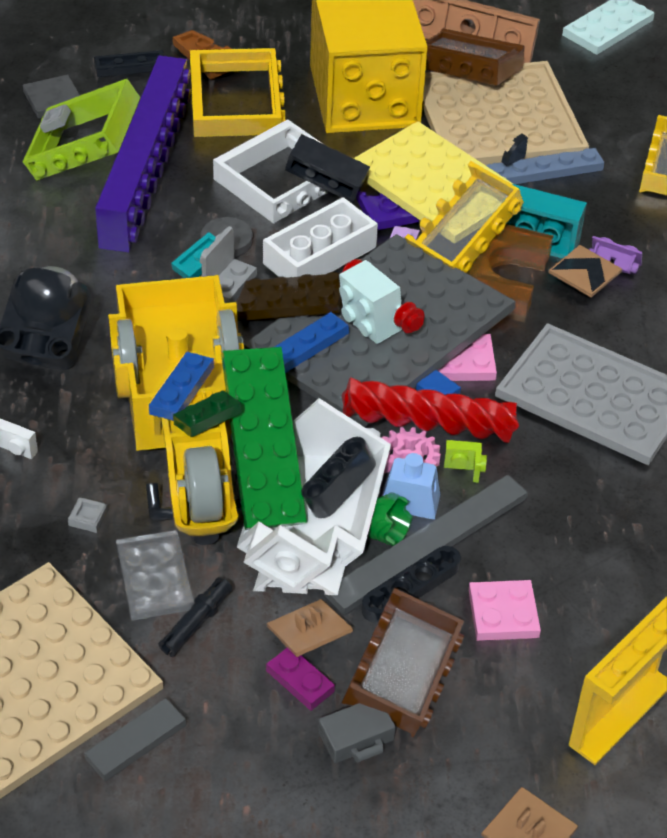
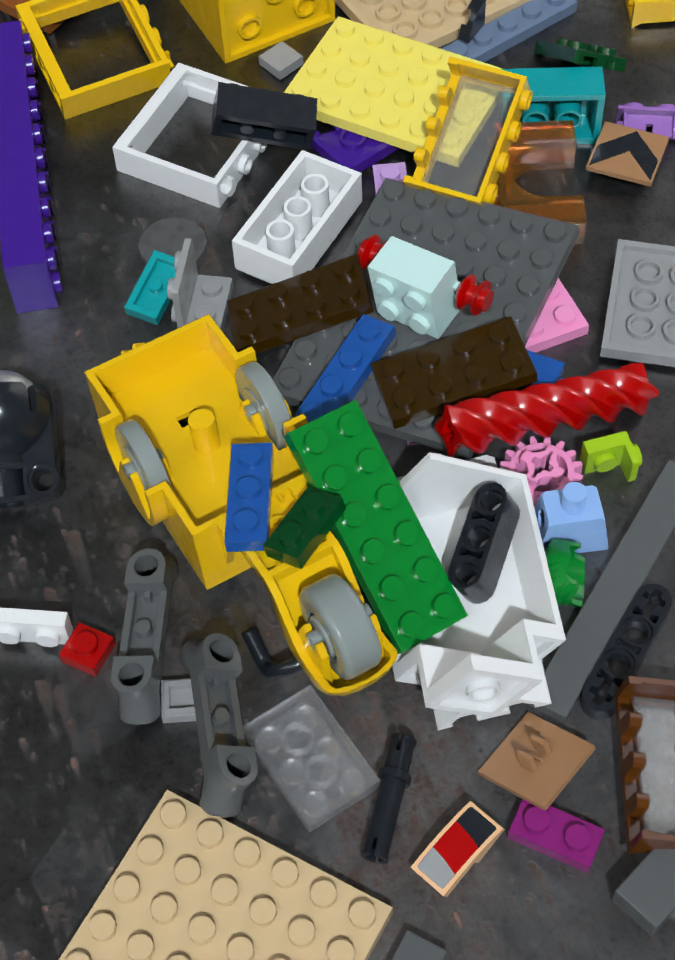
camera: 15 degrees left, 10 degrees up
none -> red plate [59,622,116,677]
none -> dark grey plate [111,548,179,725]
none -> dark grey plate [179,633,258,818]
none -> light grey tile [258,41,304,80]
none -> dark brown plate [370,317,538,429]
none -> slope [410,801,505,897]
none -> dark green wing [534,38,627,72]

